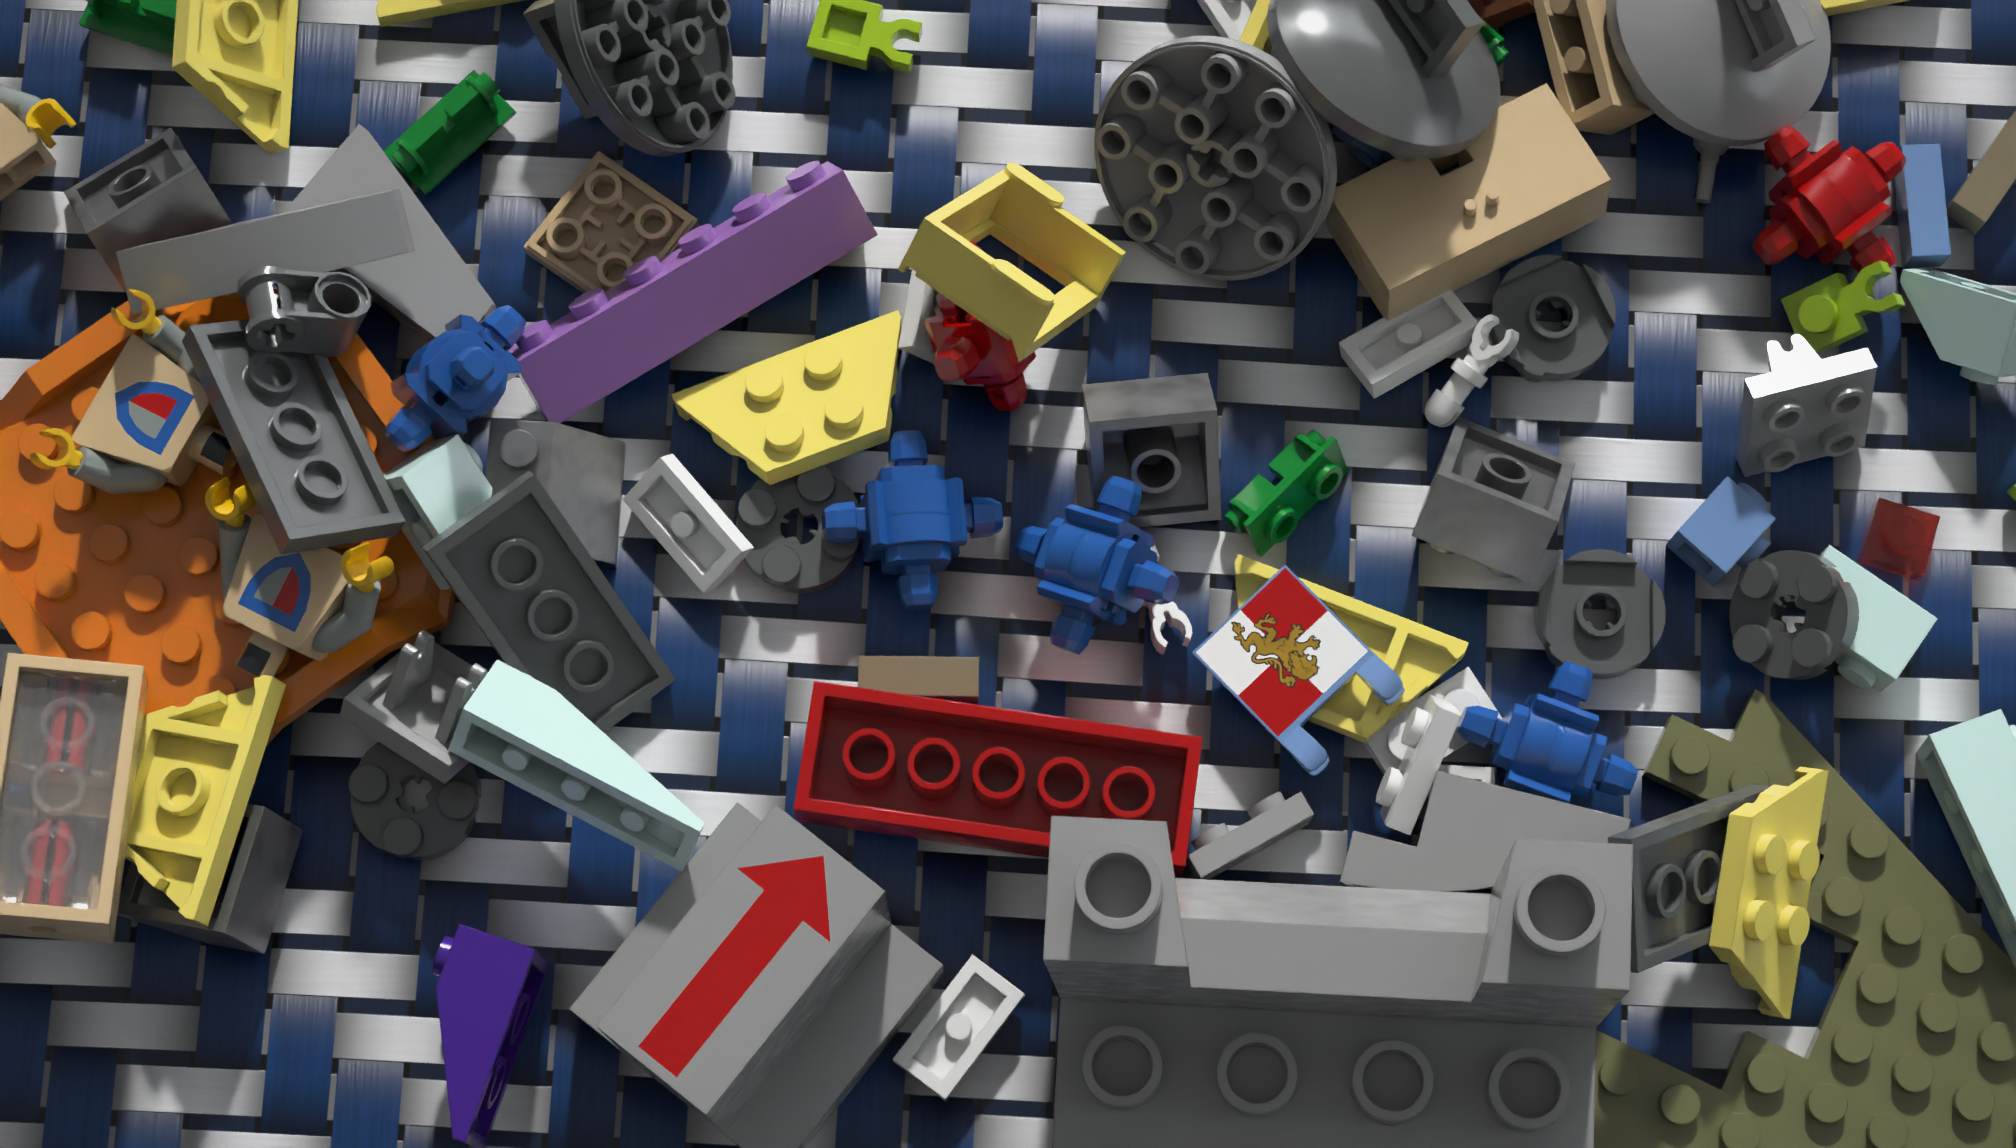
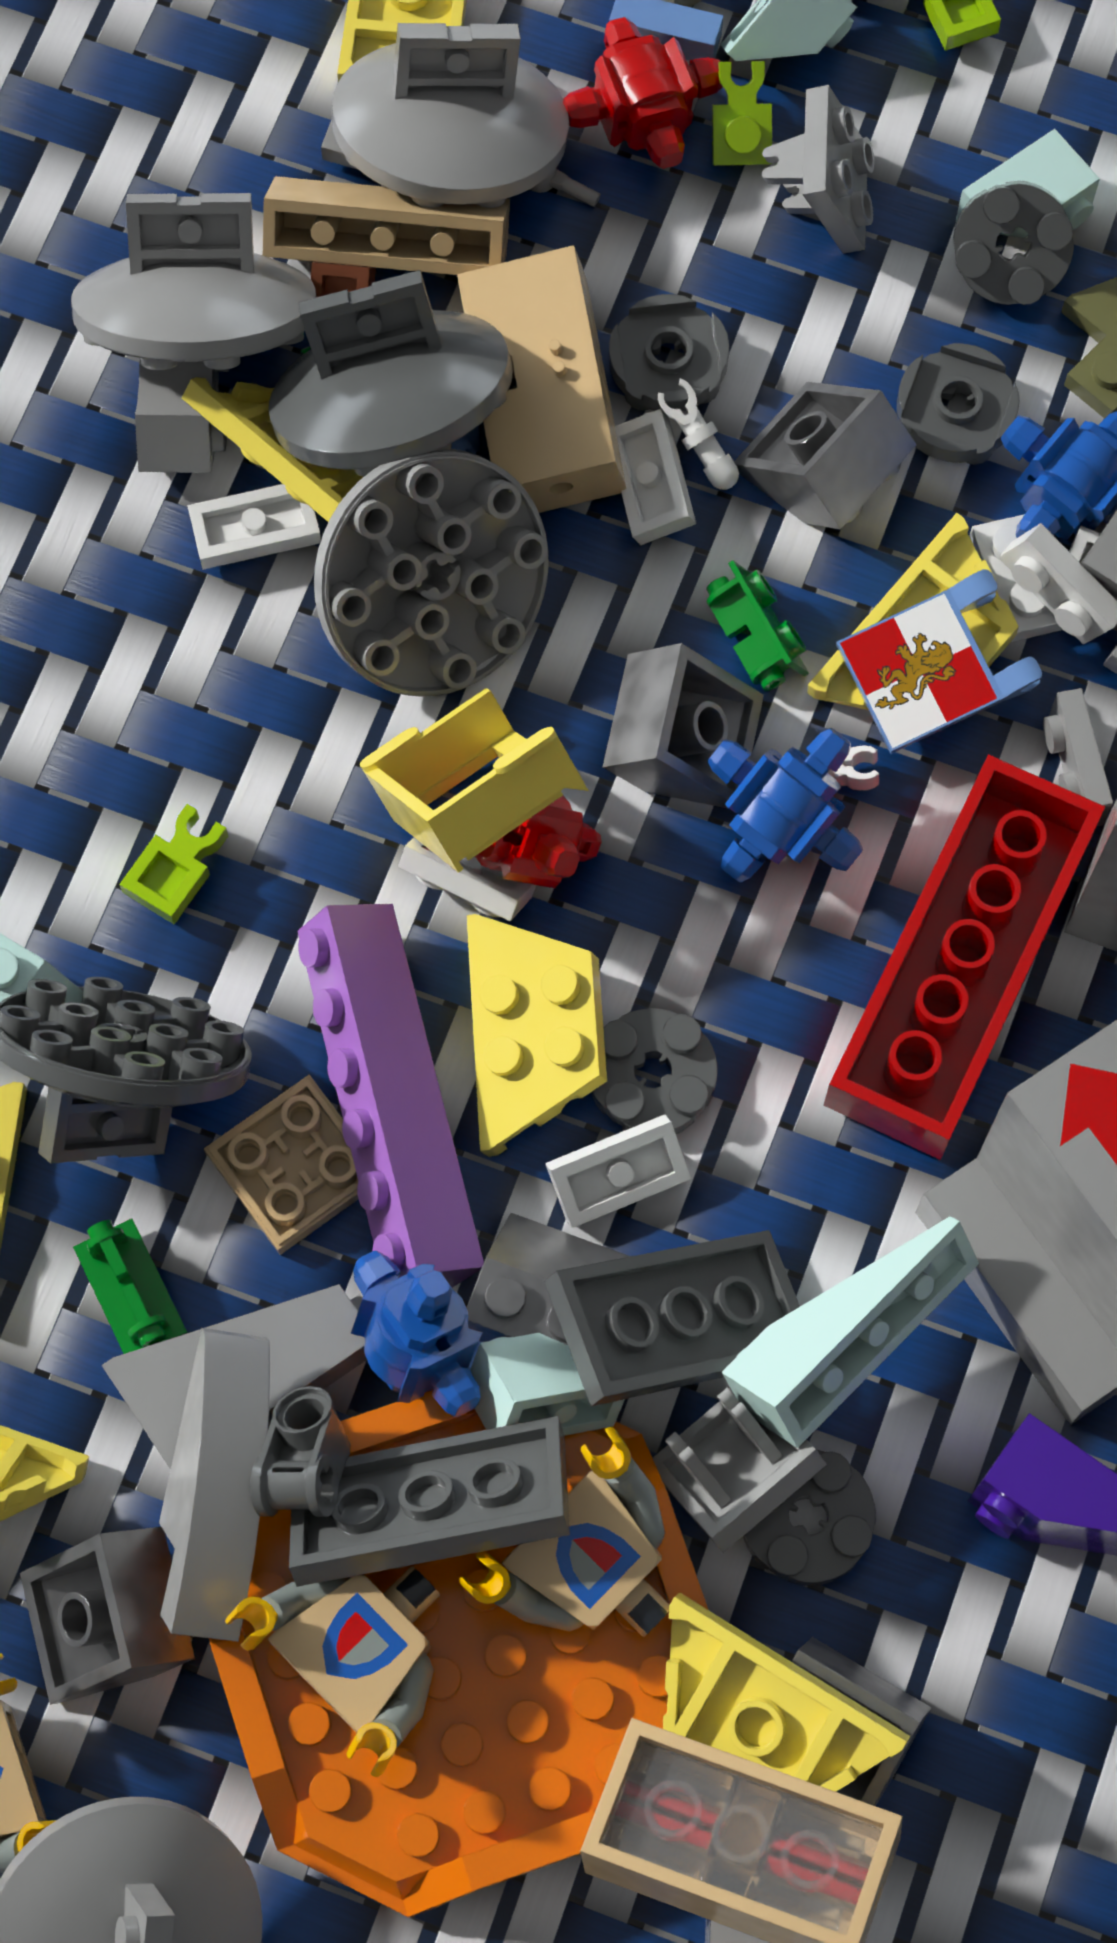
camera: 70 degrees left, 5 degrees down
blue piece [822,430,1003,611] -> none
dark tan piece [858,656,979,704] -> none
medium blue brick [1666,476,1776,587] -> none
clear red plate [1857,497,1940,581] -> none

